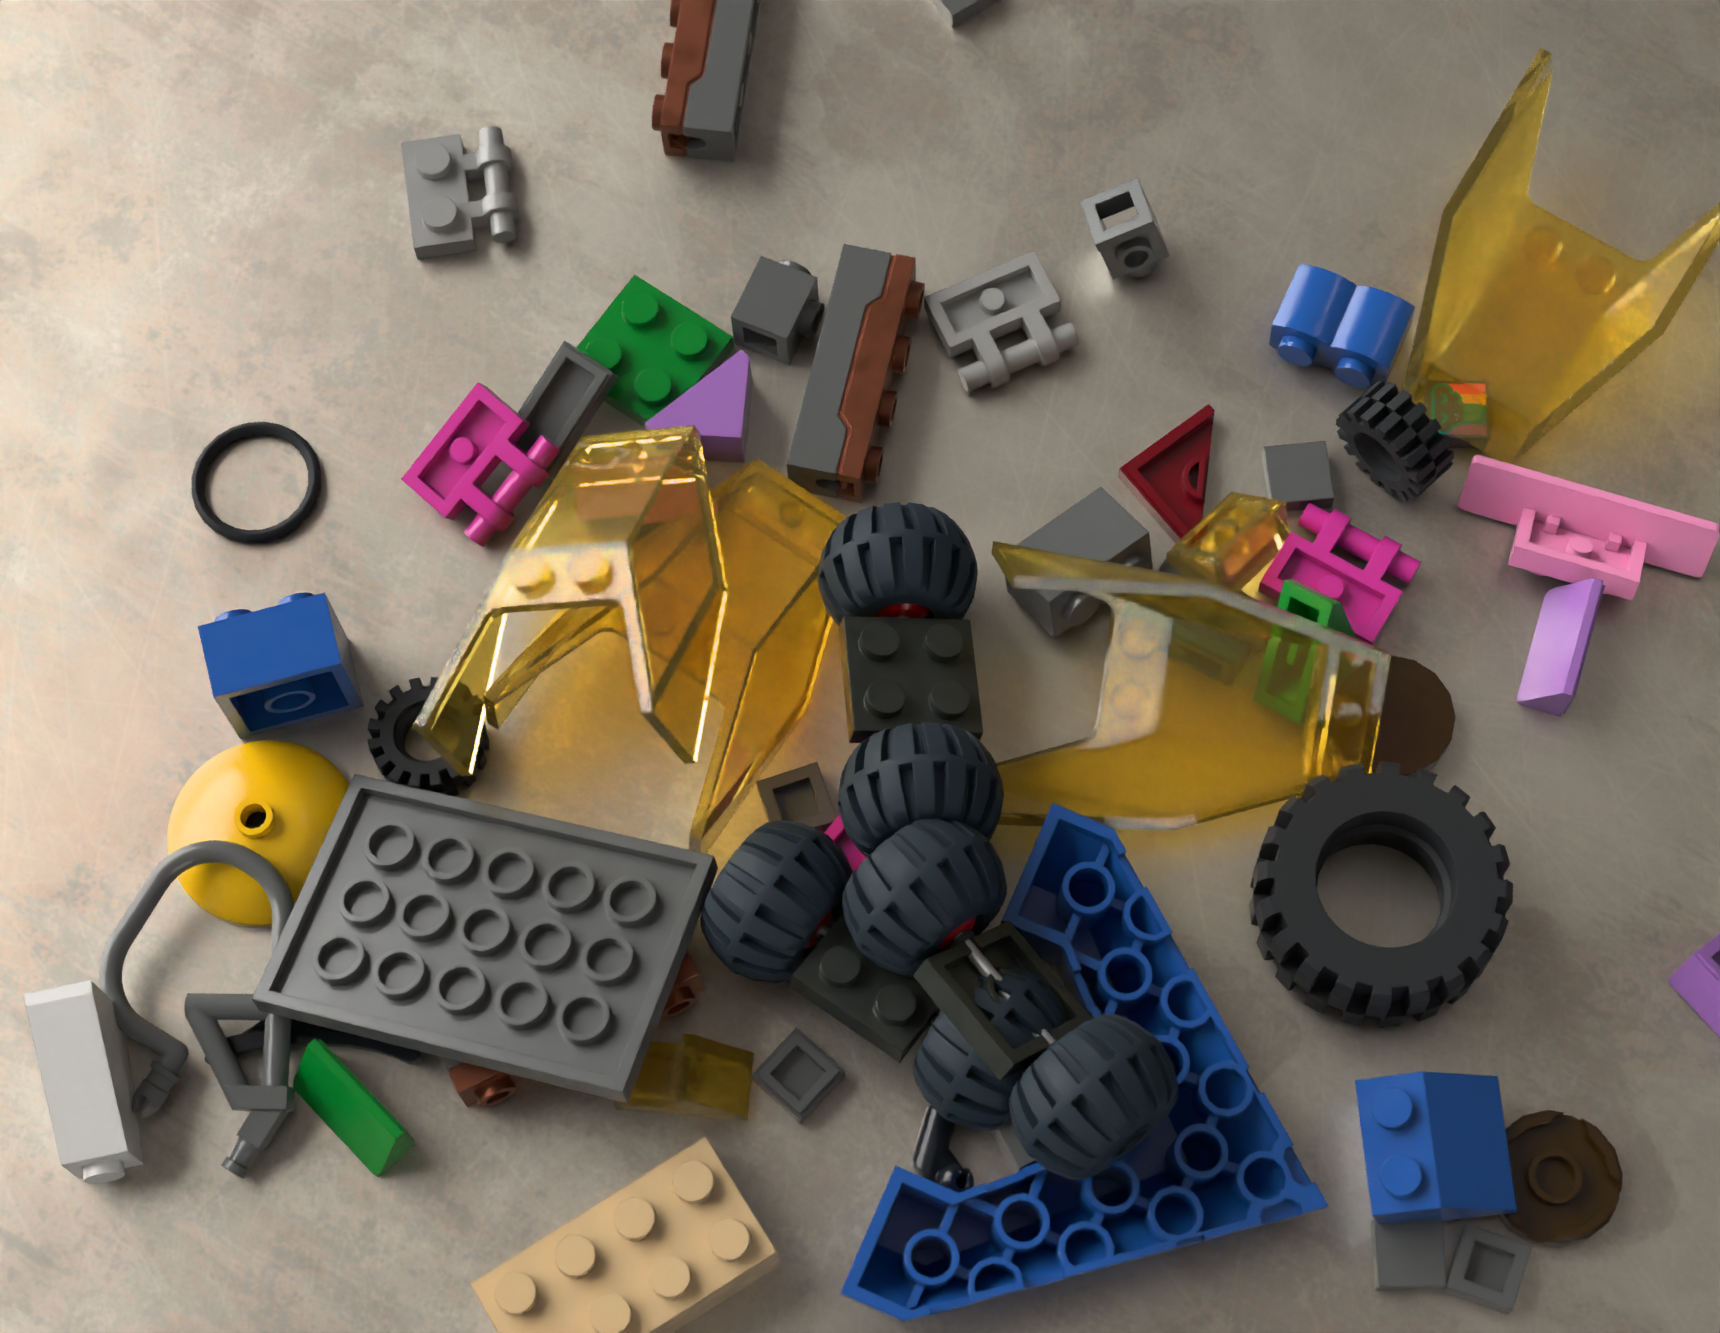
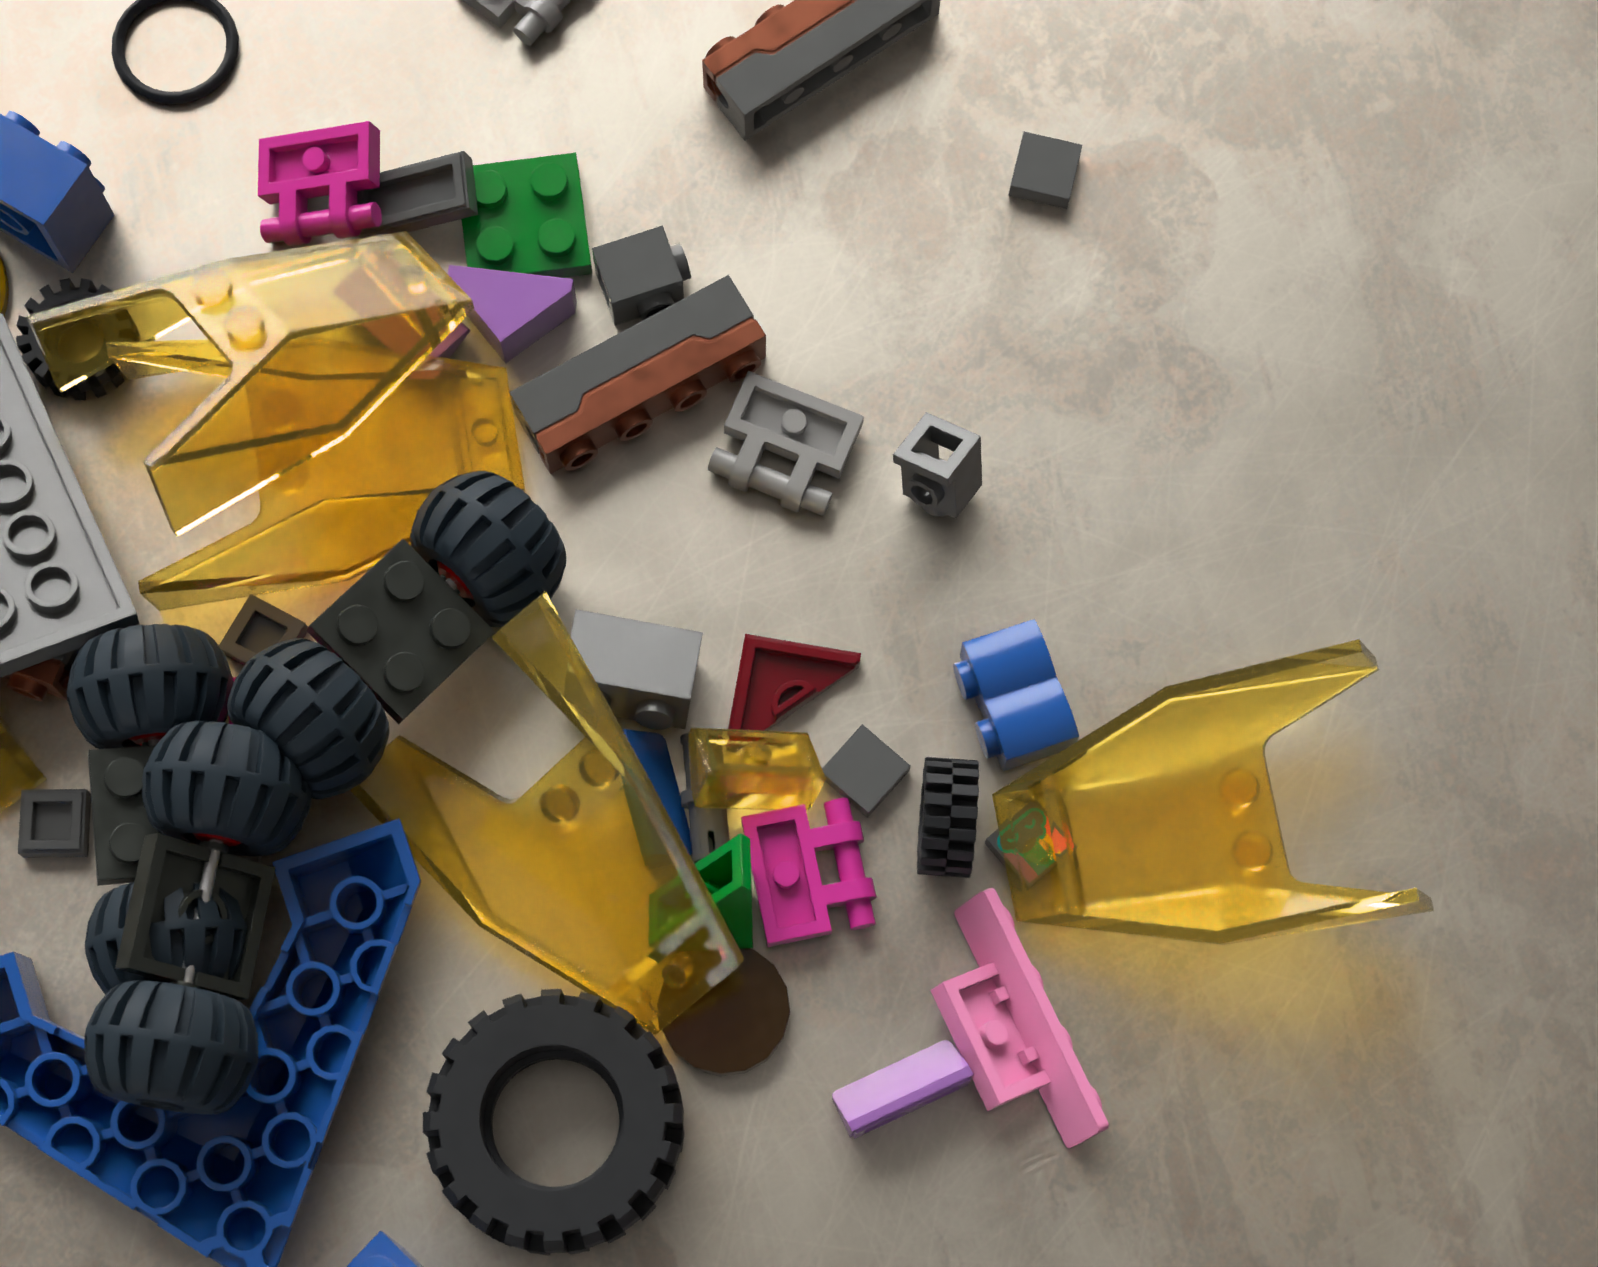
camera: 40 degrees right, 5 degrees up
black arm [911,1105,974,1193] -> none

